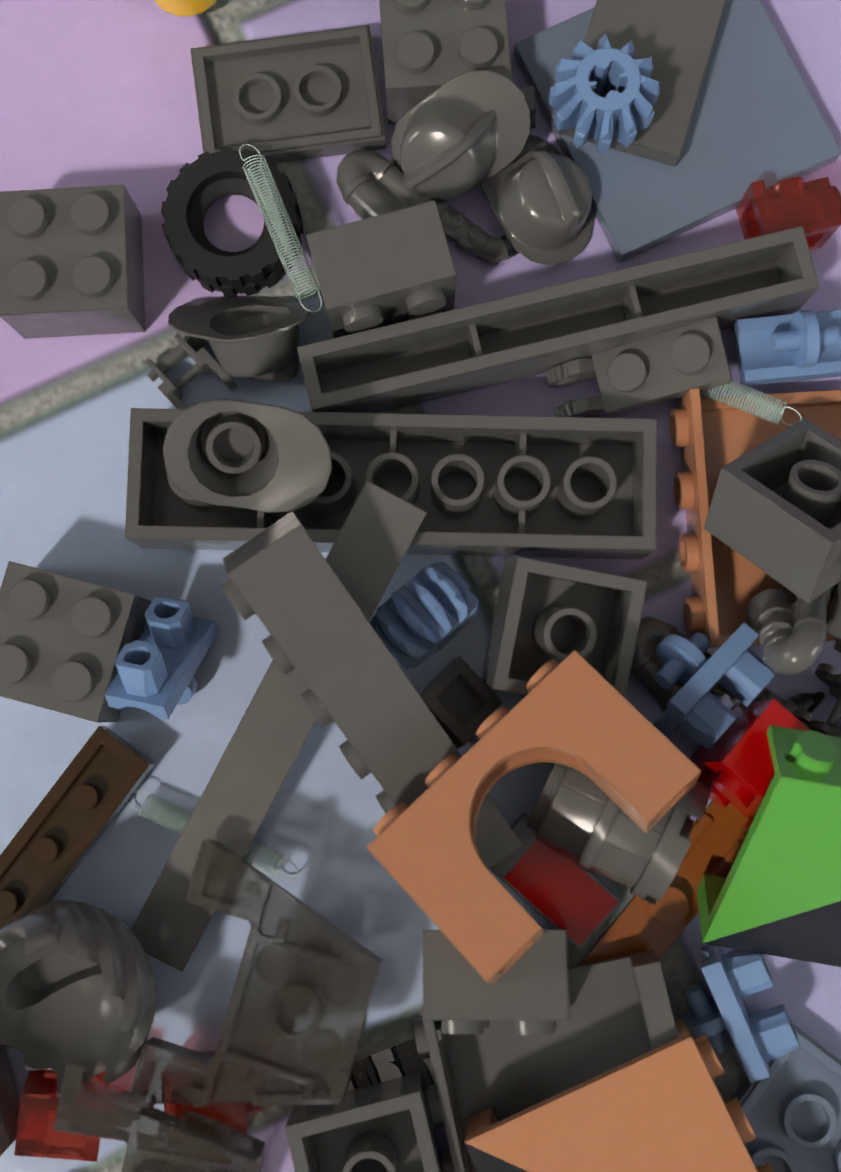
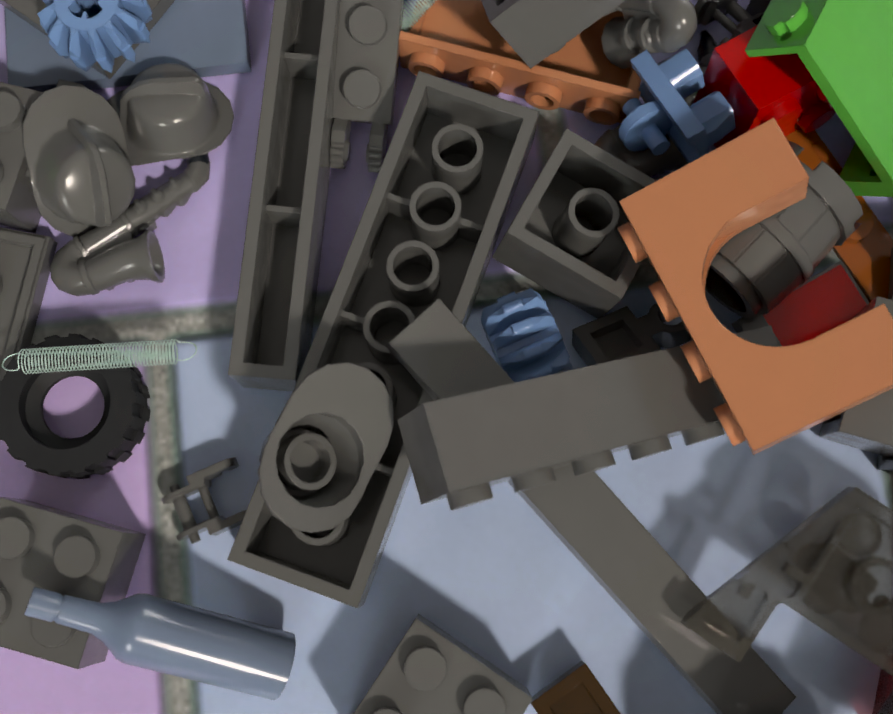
camera: 75 degrees left, 5 degrees down
medium blue hips [104,596,218,720] -> none
light aqua piece [127,791,299,880] -> none
dark grey piece [168,296,311,381] -> none
dark grey brick [306,200,456,338] -> none
none -> sand blue piece [24,587,296,700]

